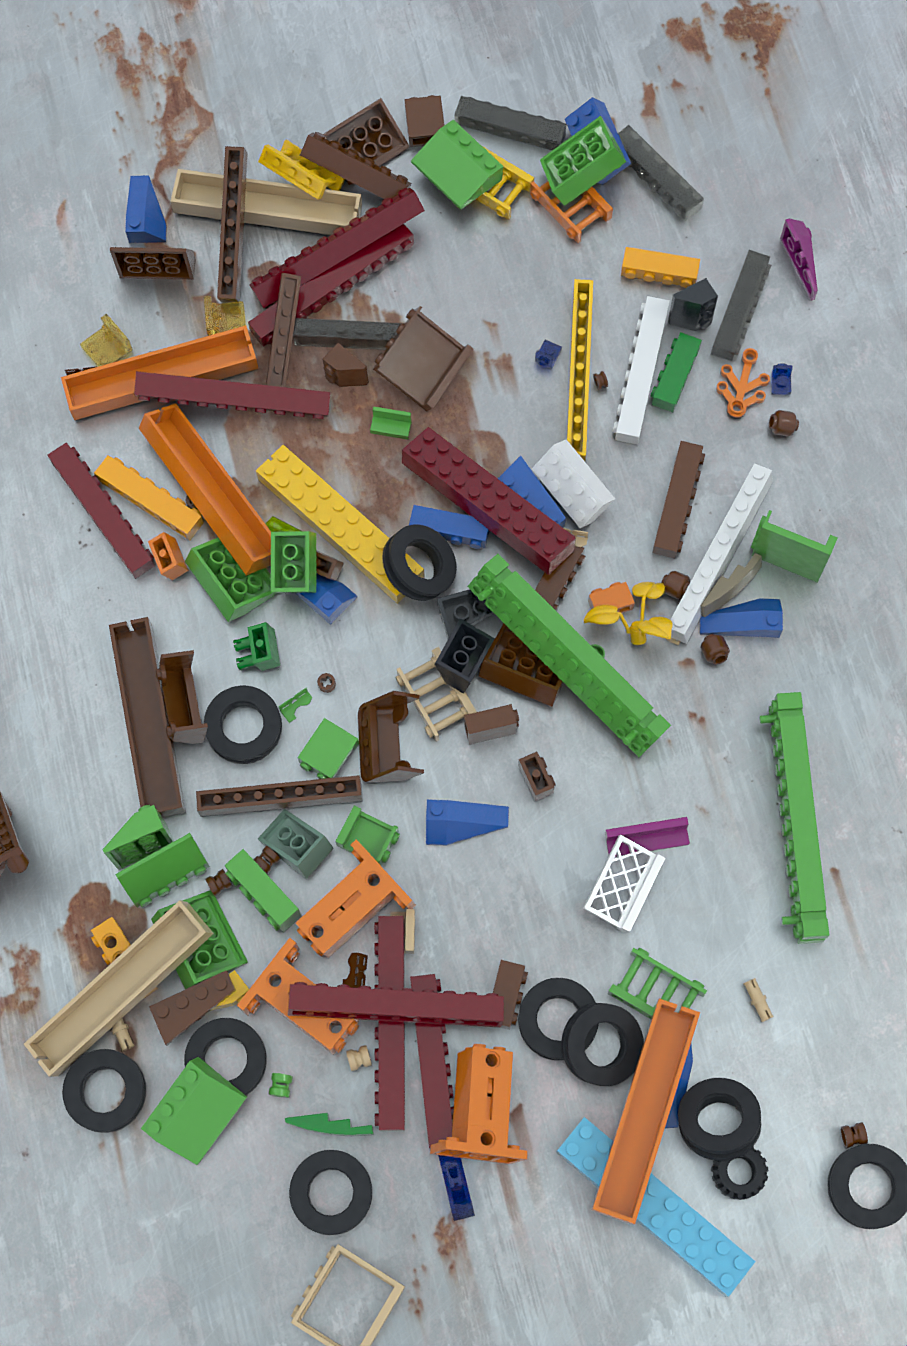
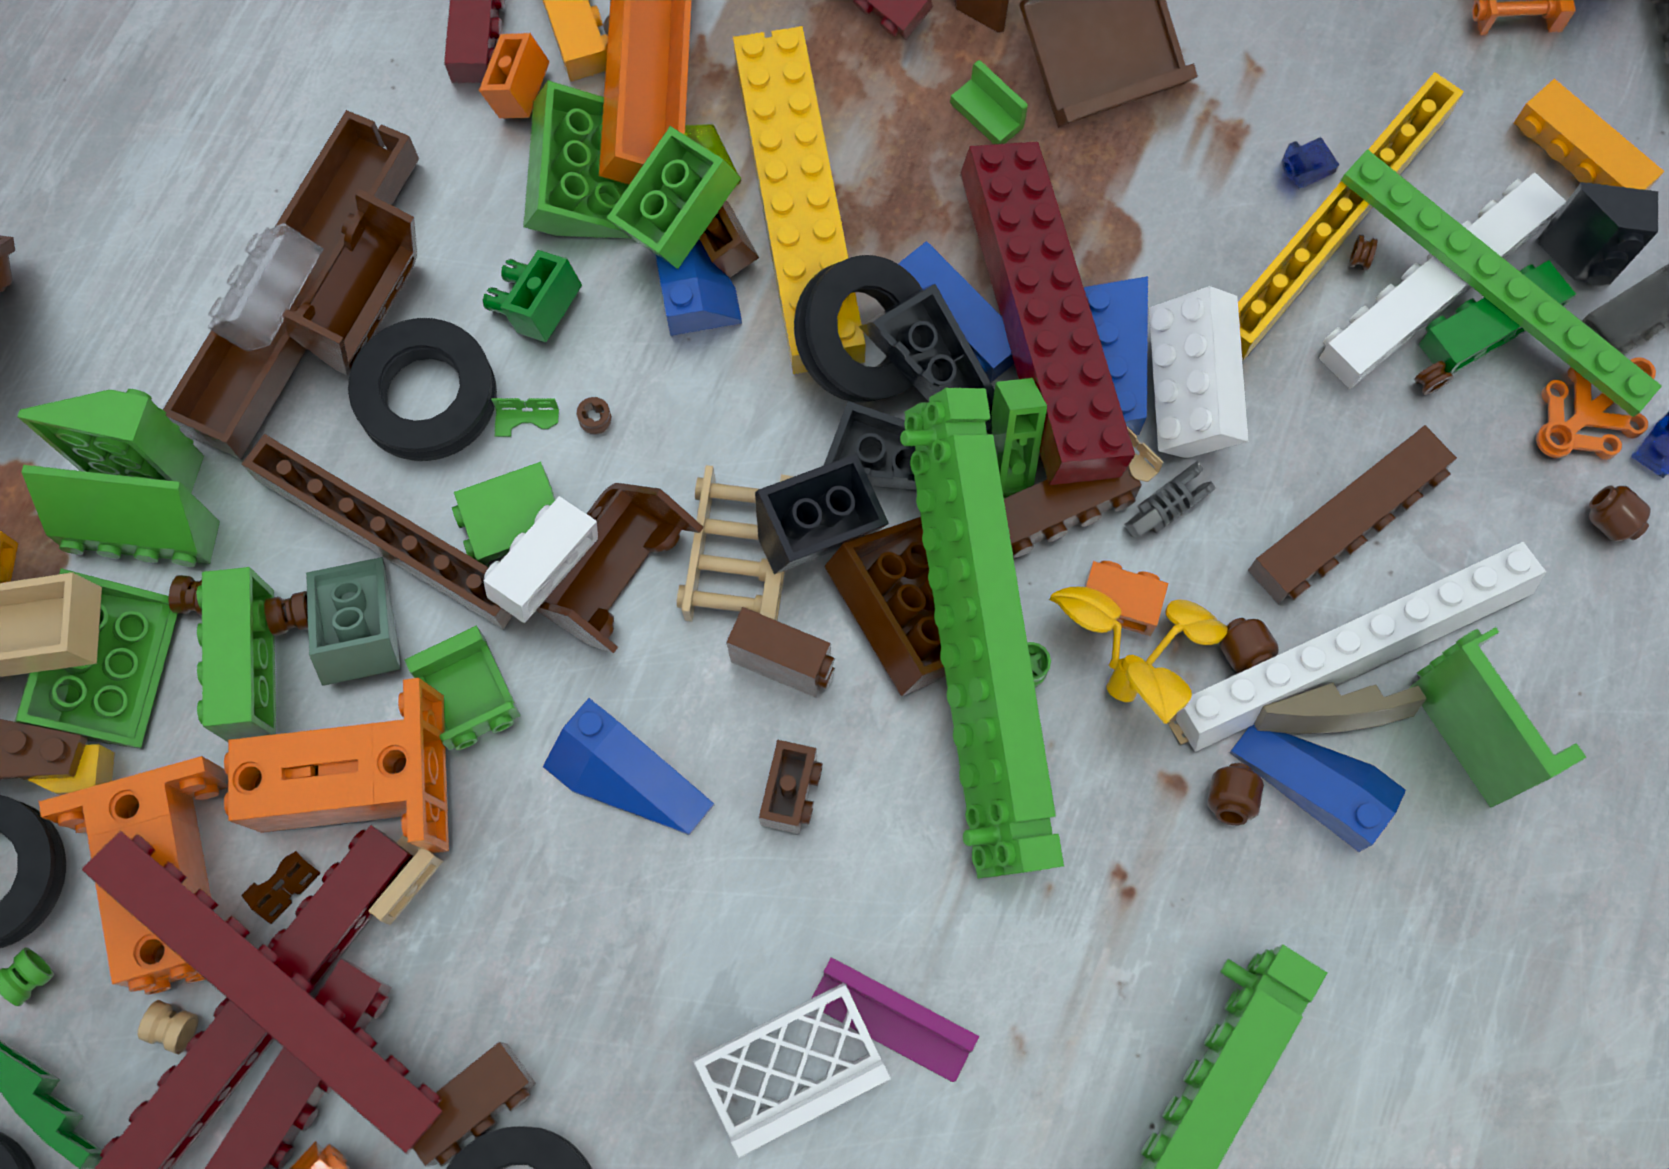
camera: 35 degrees right, 0 degrees up
none -> clear brick [207,223,323,352]
none -> white brick [483,496,598,623]
none -> black wedge [859,284,995,431]
none -> bright green slope [991,378,1047,498]
none -> dark grey hinge [1124,461,1216,537]
none -> bright green plate [1340,149,1662,417]
none -> reddish brown bush [1414,361,1454,395]

